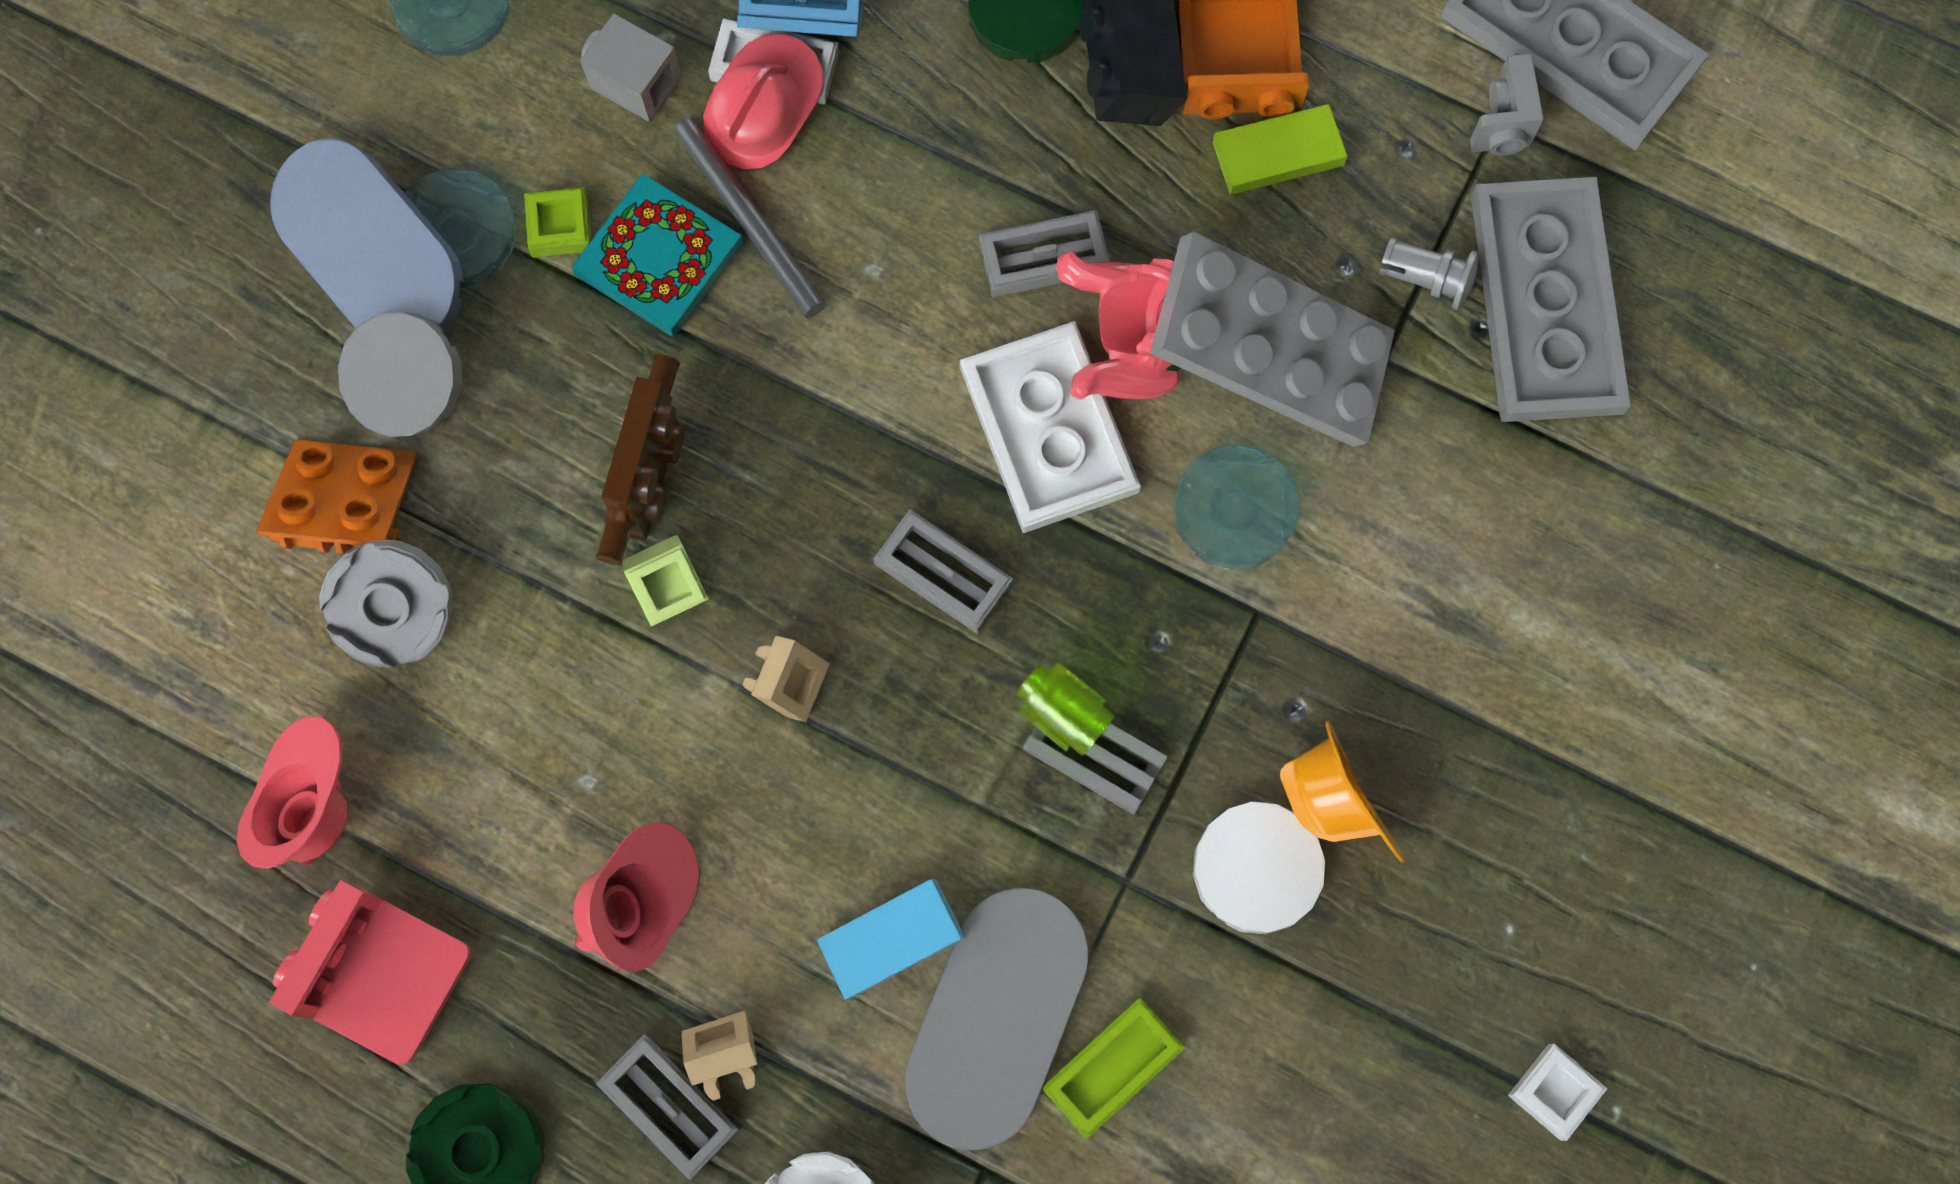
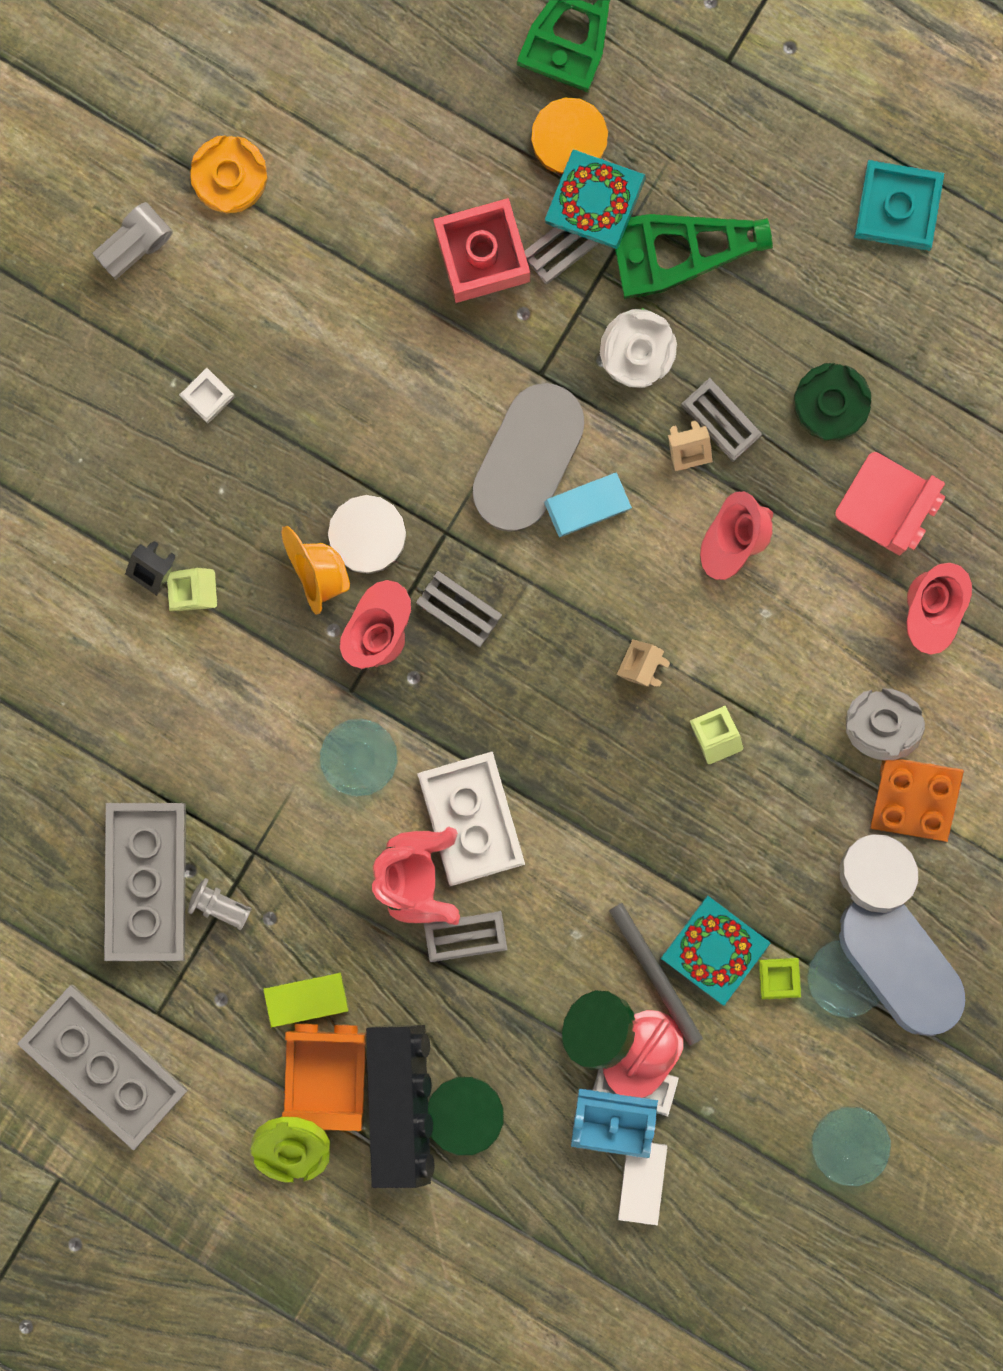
camera: 170 degrees left, 10 degrees up
light grey brick [580,13,682,122] -> none
reddish brown plate [595,354,684,566] -> none
light grey tile [873,509,1013,634] -> none
clear neon green brick [1016,661,1115,756] -> none
lime tile [1042,998,1185,1140] -> none
light grey plate [1150,231,1395,447] -> none
light grey bracket [1470,54,1544,156] -> none
none -> black tile [125,541,175,596]
none -> yellowish green slope [167,568,217,611]
none -> coral piece [340,580,411,669]
none -> dark green tile [562,990,635,1070]

